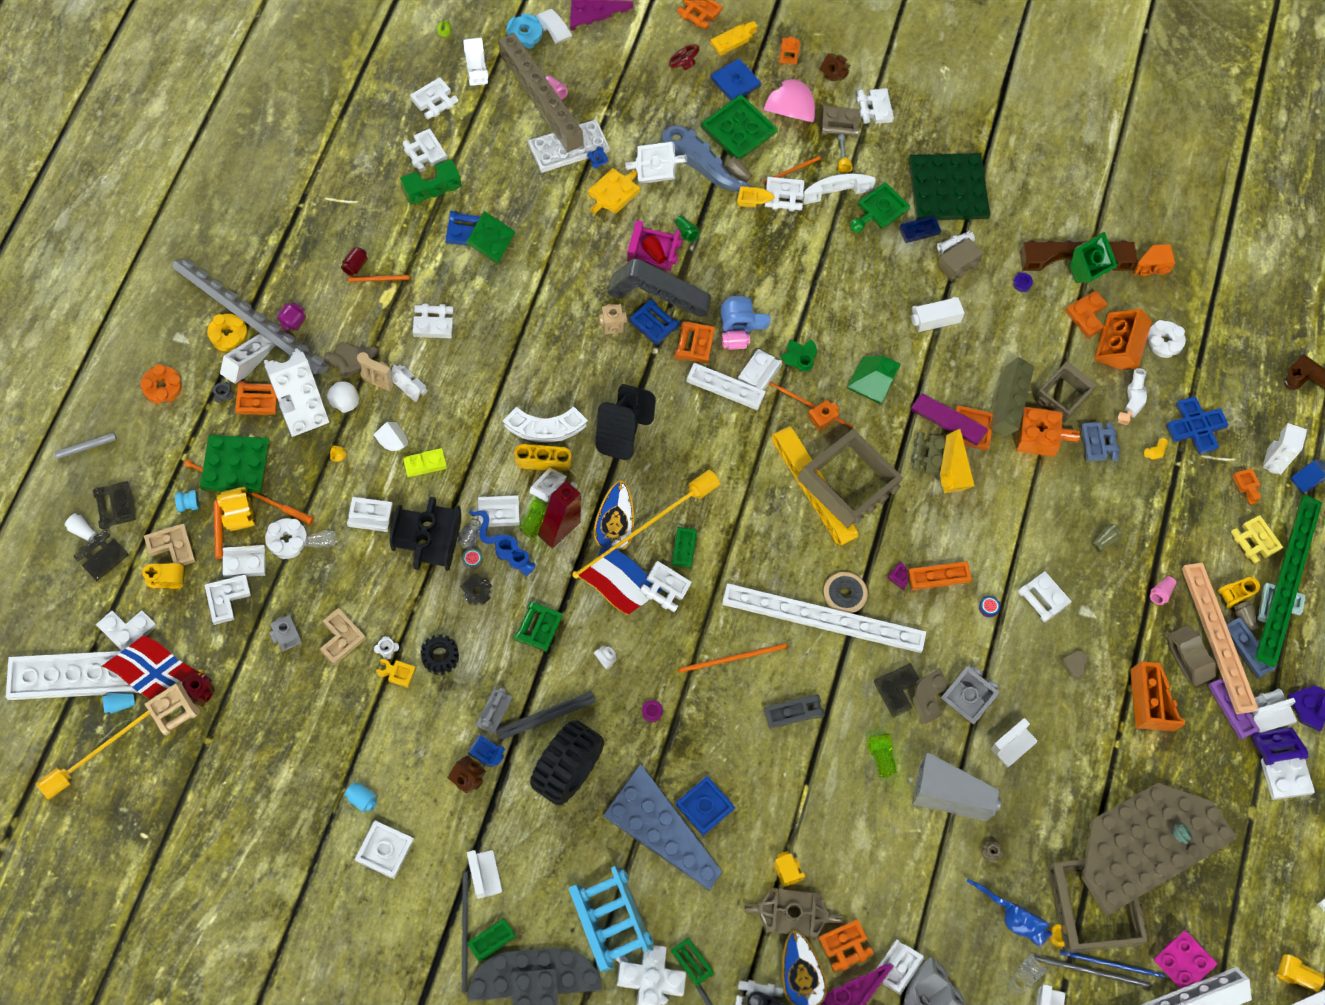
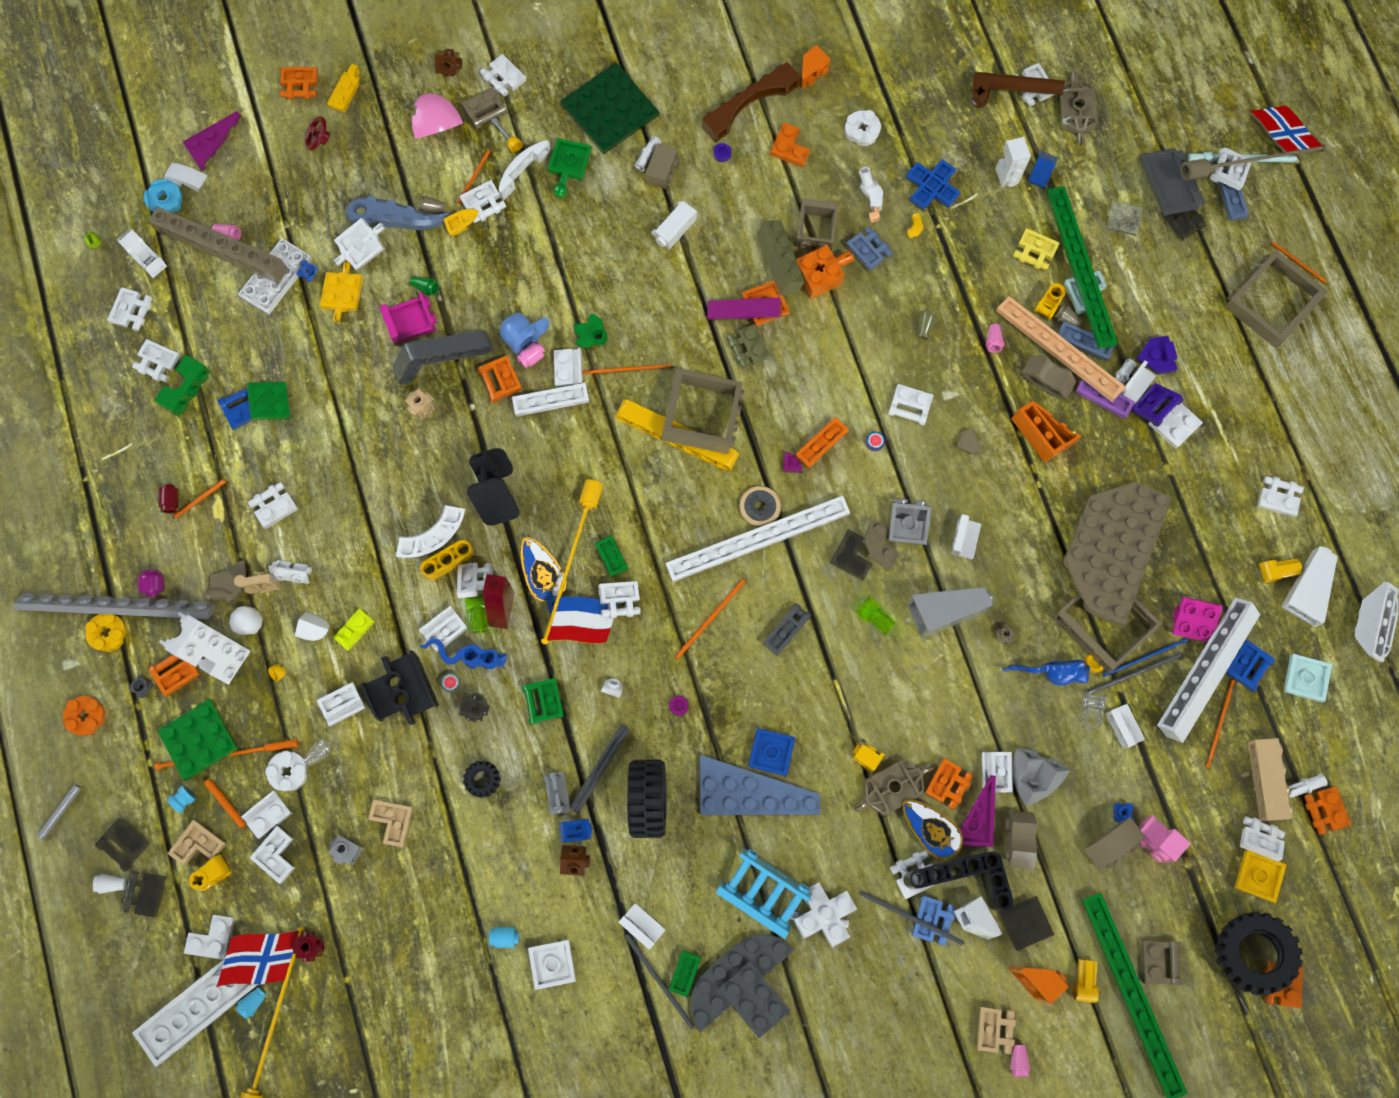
camera: 30 degrees left, 10 degrees up
tan plate [145,682,200,735] -> none
yellow brick [217,486,255,531] -> none
white slope [220,333,276,384] -> none
white plate [374,636,399,660] -> none
yellow plate [376,659,416,688] -> none
clear cone [458,518,481,549] -> none
blue plate [629,299,680,346] -> none
red cone [642,235,667,264] -> none
green tile [670,938,714,988] -> none
green plate [701,94,778,159] -> none
blue plate [711,58,761,101] -> none
orange brick [779,37,800,65] -> none
orange brick [808,399,840,432] -> none
green slope [847,356,901,405] -> none
clear blue plate [899,215,941,243] -> none
yellow slope [940,429,975,494] -> none
green slope [1070,232,1117,283] -> none
orange slope [1094,308,1152,370] -> none
sand green plate [1173,823,1193,844] -> none
orange plate [1232,468,1261,505] -> none

